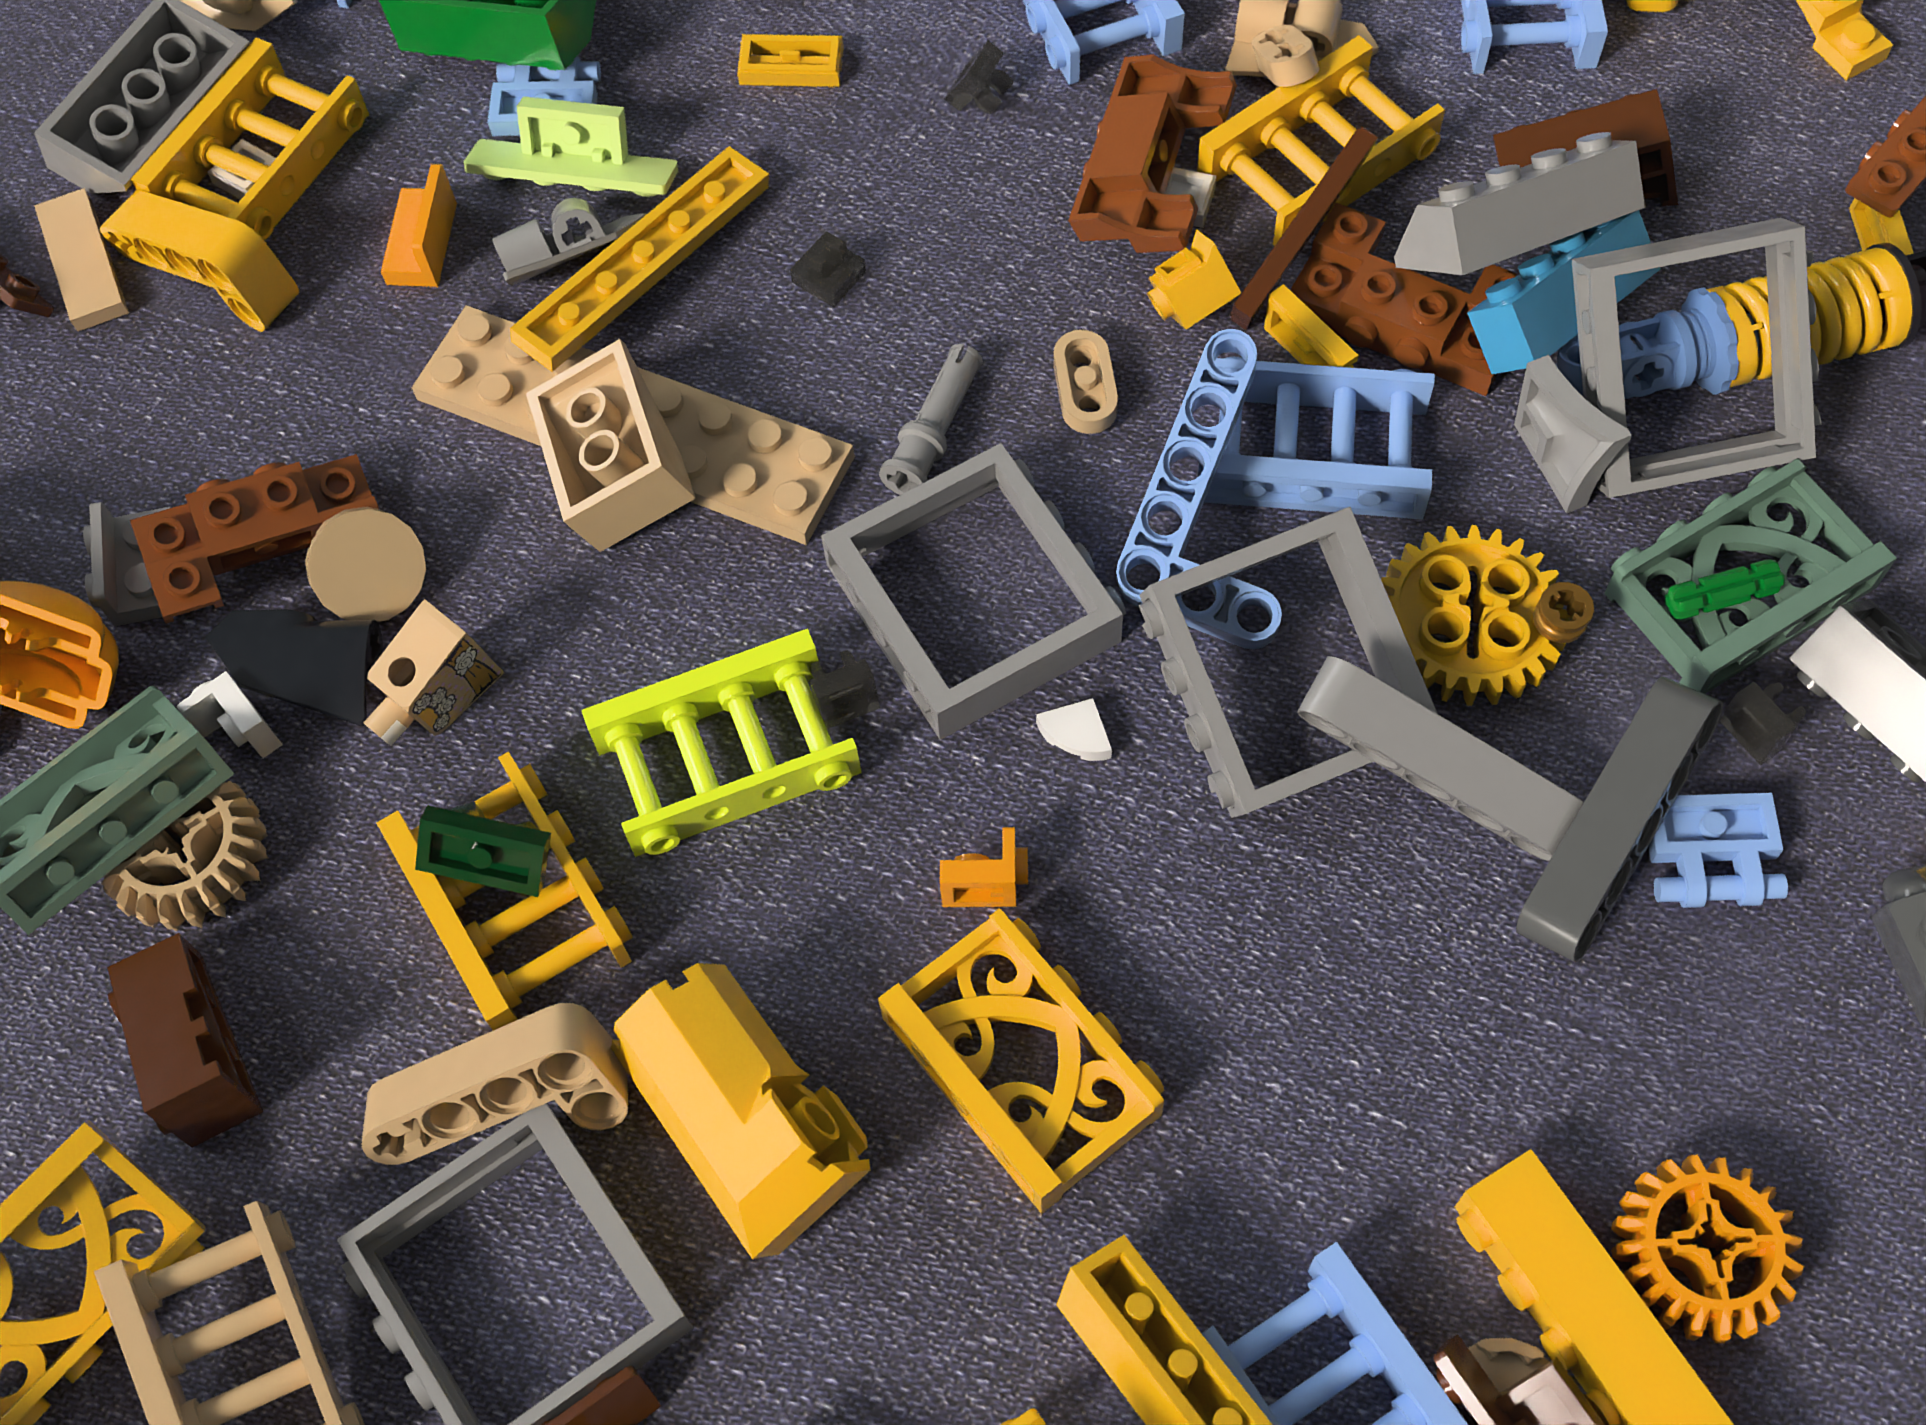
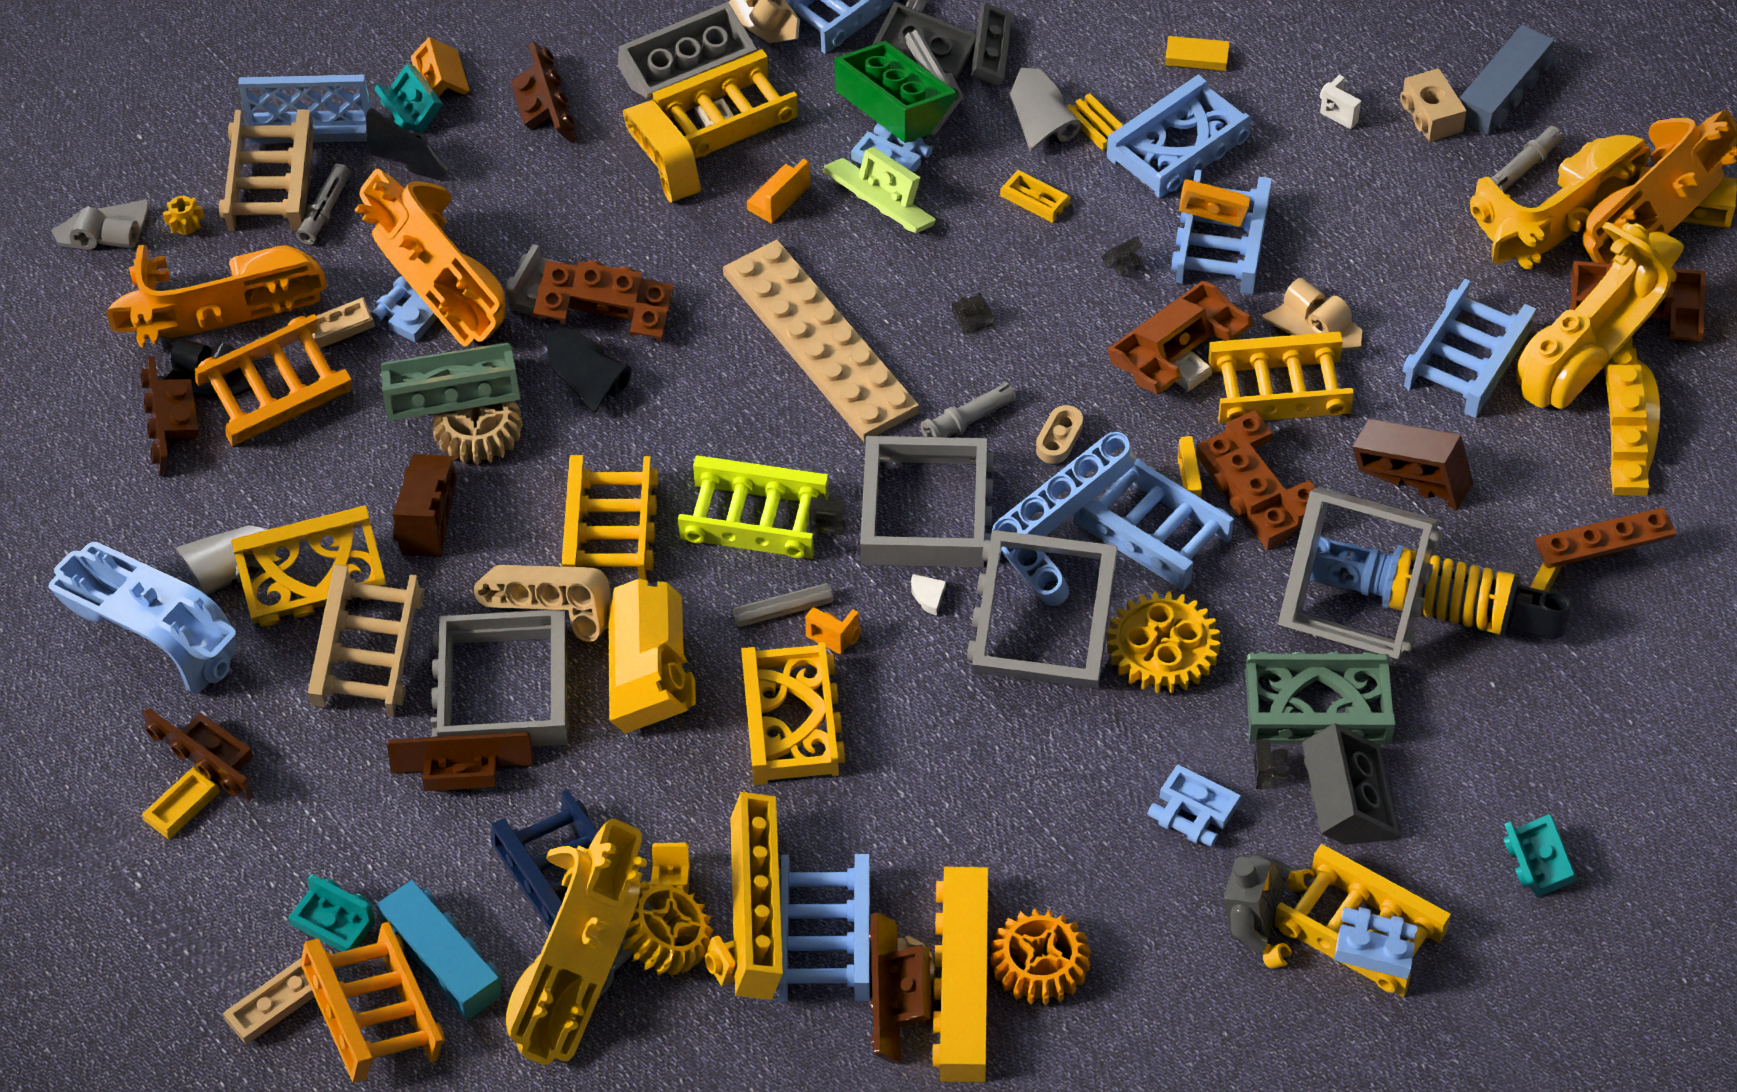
camera: 30 degrees right, 10 degrees down
tan tile [34,188,129,332] -> none
white bracket [177,671,283,758] -> none
tan tile [305,507,426,622] -> none
tan torso [363,599,505,746] -> none
dark green tile [415,802,551,897] -> none
light grey panel [492,198,646,286] -> none
yellow plate [510,146,769,372] -> none
tan slope [526,339,696,552] -> none
yellow window [1147,229,1241,330] -> none
reddish brown tile [1230,127,1378,330] -> none
tan beam [1251,25,1320,87] -> none
light grey beam [1297,656,1584,862] -> none
light grey slope [1394,132,1645,275] -> none
dark azure brick [1467,210,1661,374] -> none
light grey plate [1514,355,1632,514] -> none
dark grey beam [1516,677,1723,962] -> none
pearl gold bush [1533,582,1594,643] -> none
green axle [1665,559,1785,620] -> none
none -> light grey axle [733,583,833,627]

